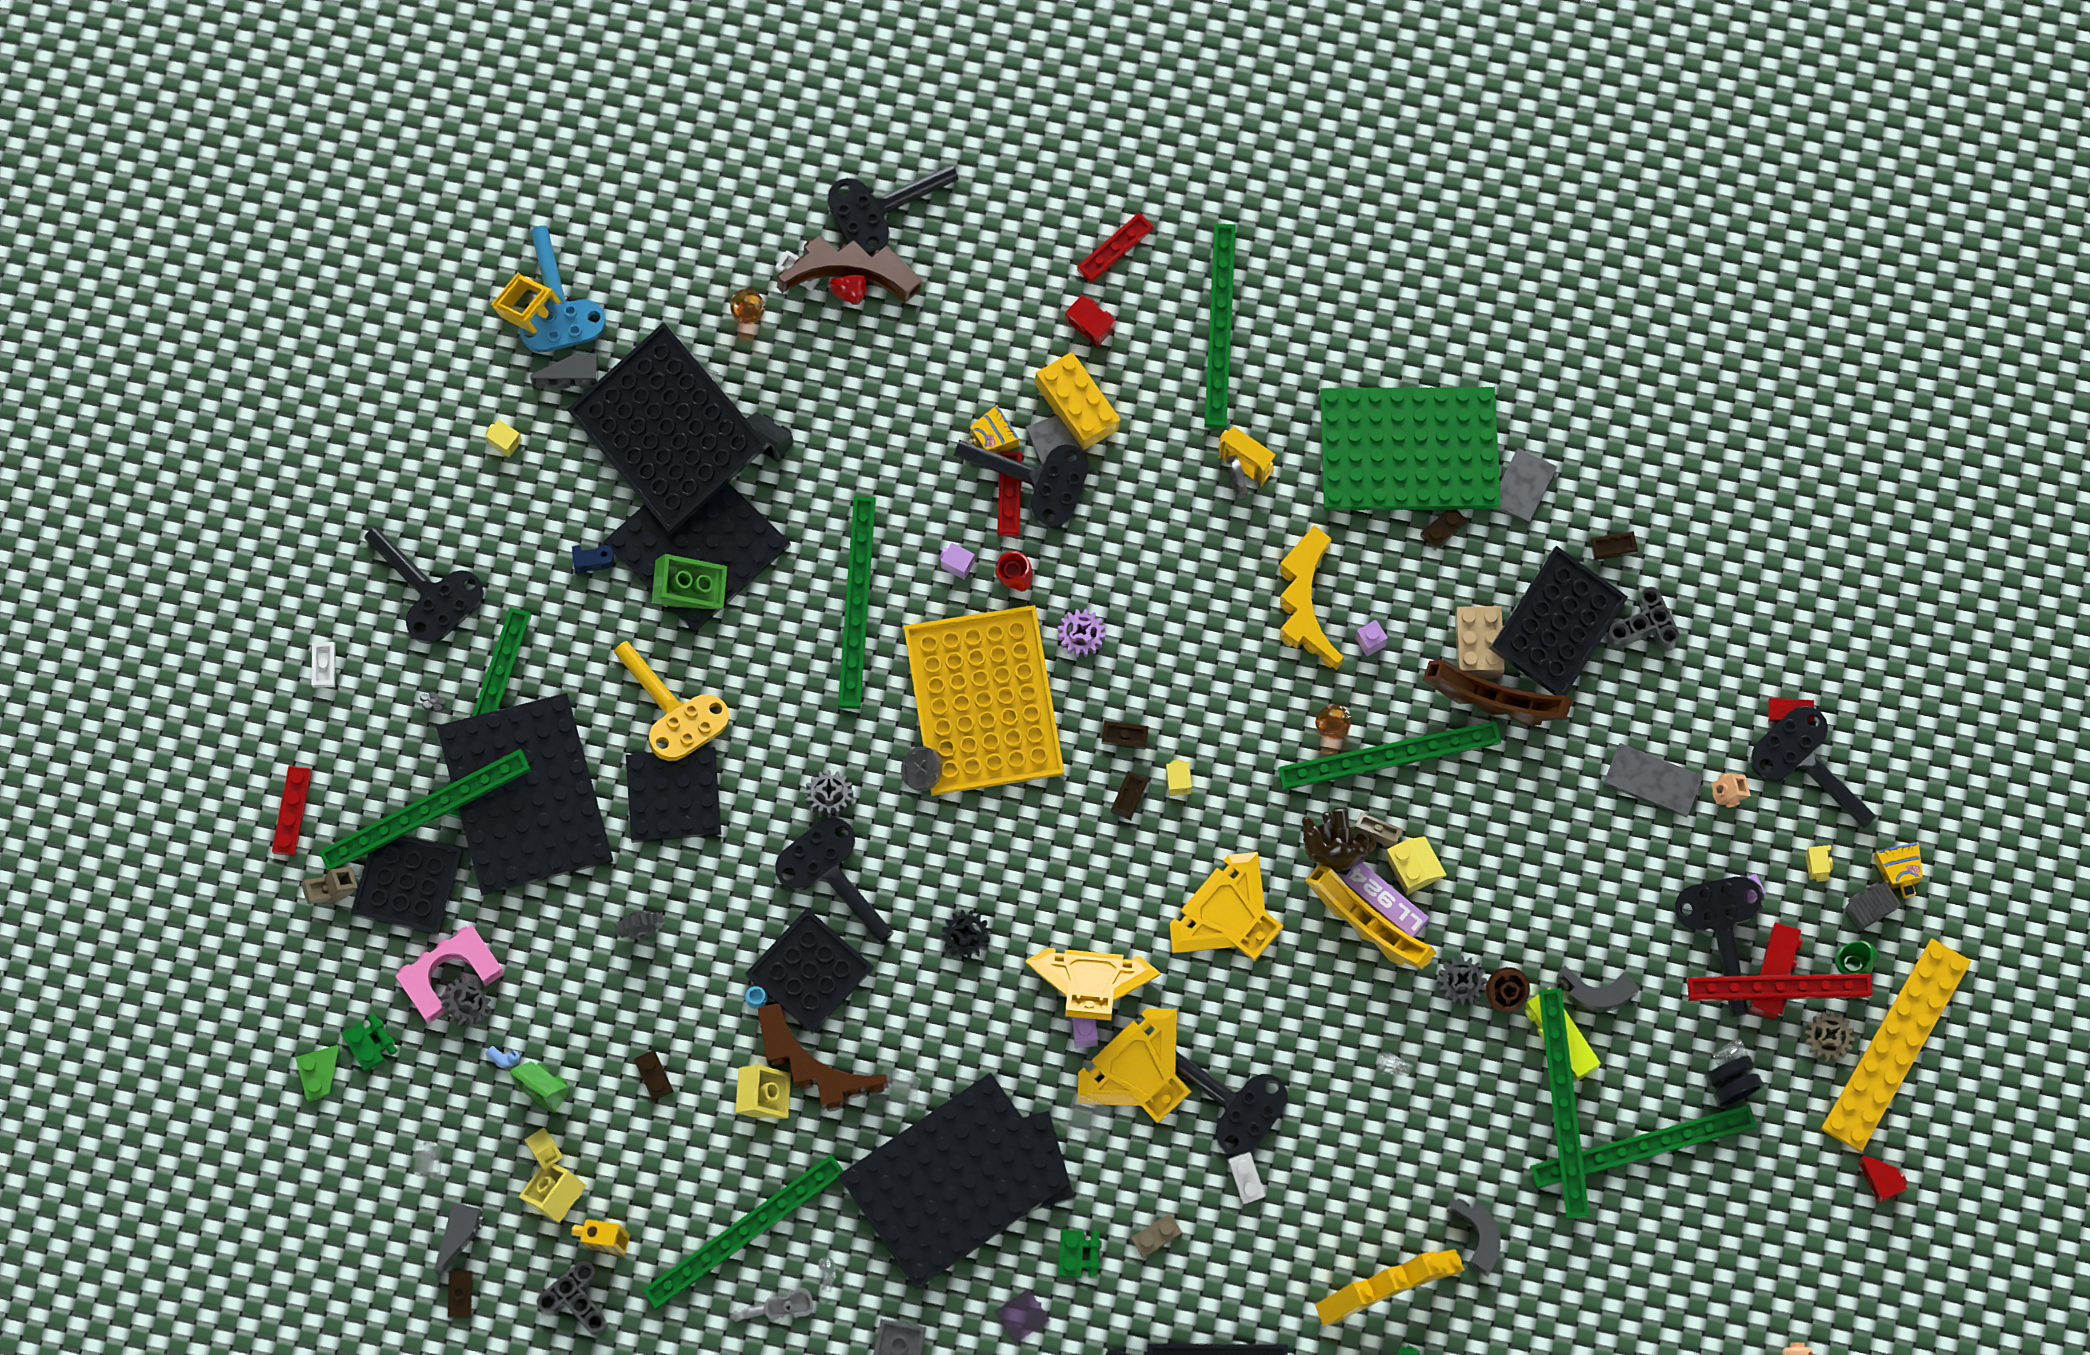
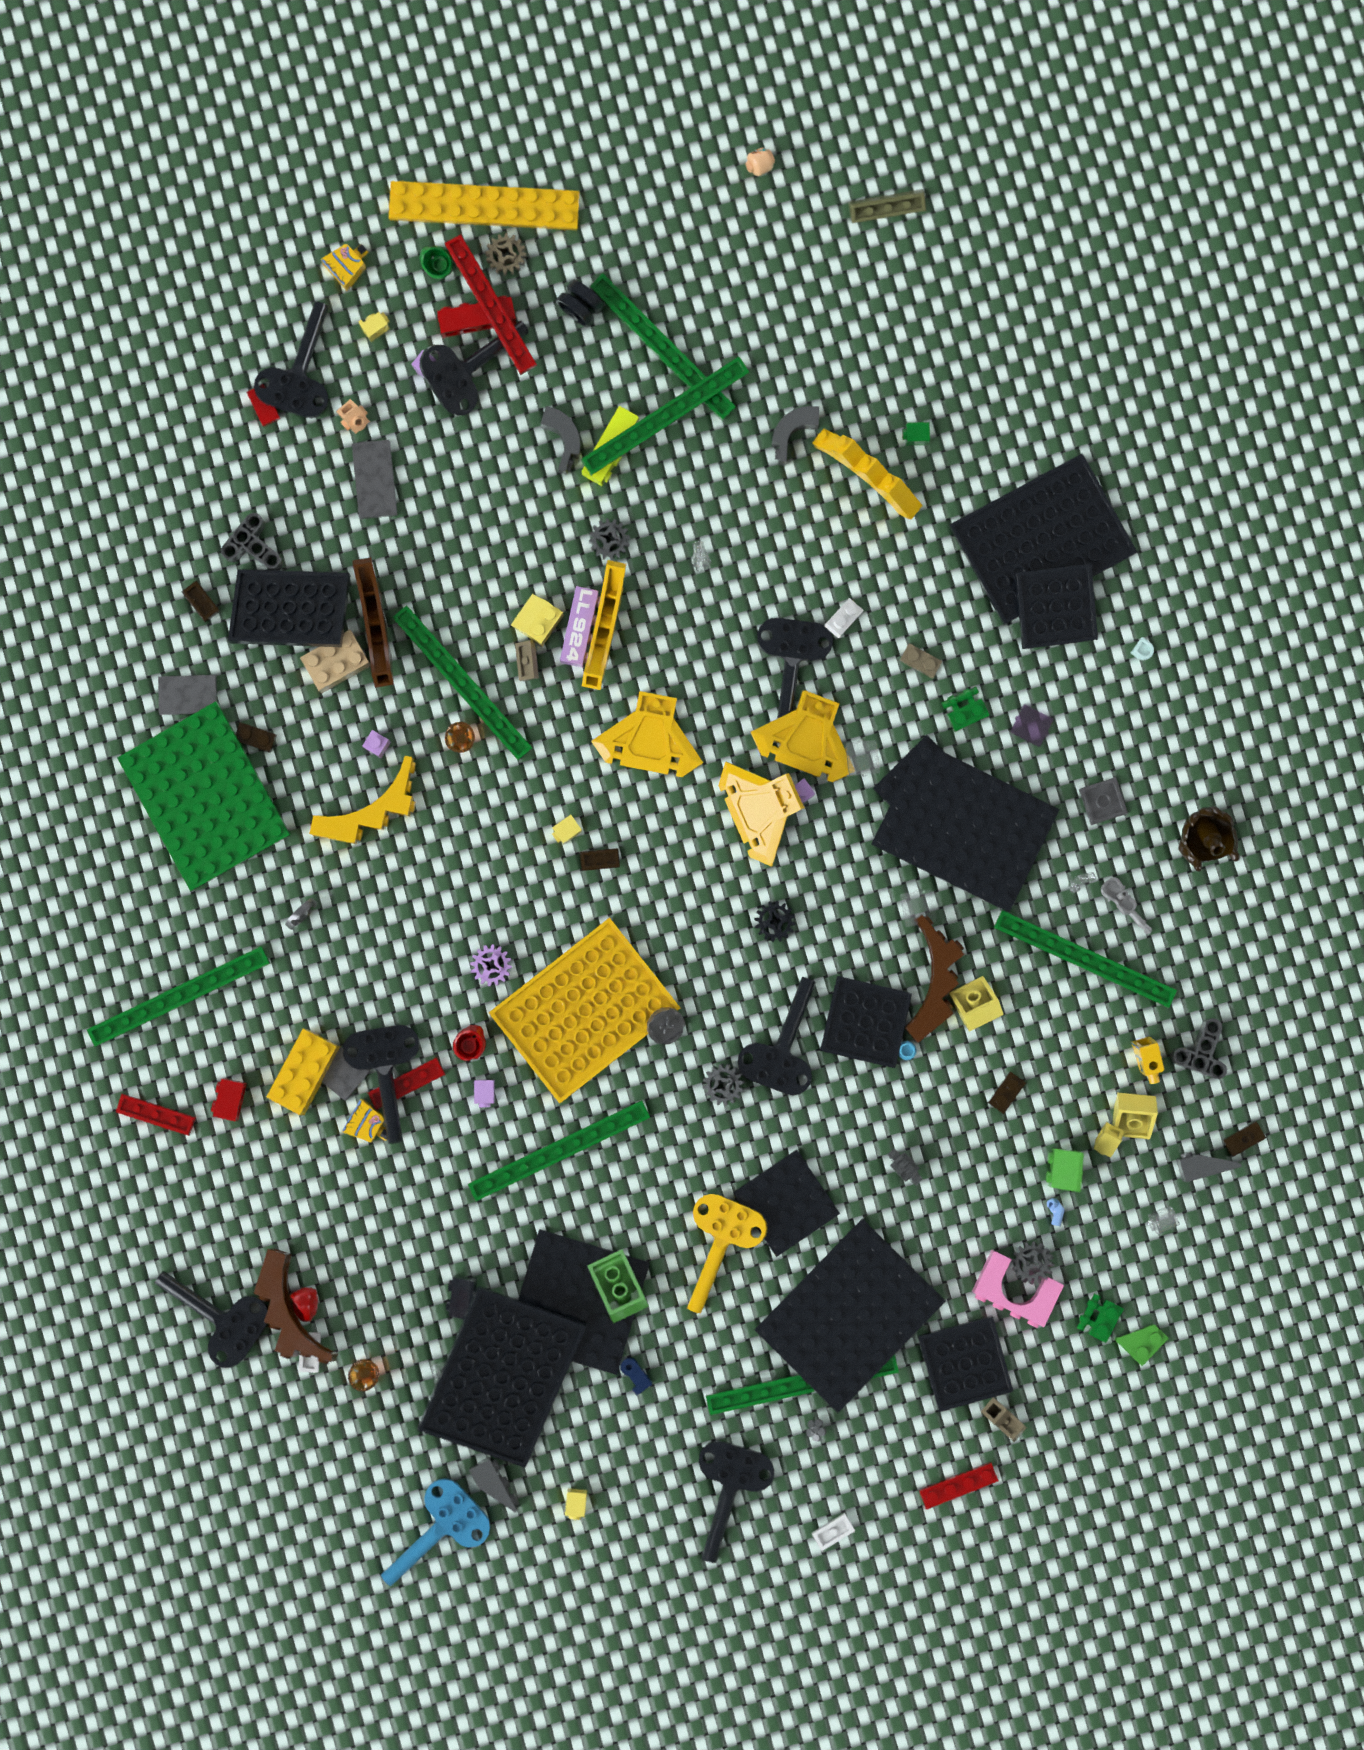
camera: 125 degrees left, 15 degrees up
green plate [319,749,531,872] -> none
yellow window [491,273,561,334] -> none
dark brown plate [1101,720,1149,750] -> none
yellow window [1218,426,1276,487] -> none
dark brown piece [1302,807,1376,871] -> none
reddish brown cone [1485,967,1530,1012] -> none
clear cone [1712,1039,1748,1067] -> none
flat silver brick [1845,882,1901,931] -> none
red slope [1858,1156,1908,1204] -> none

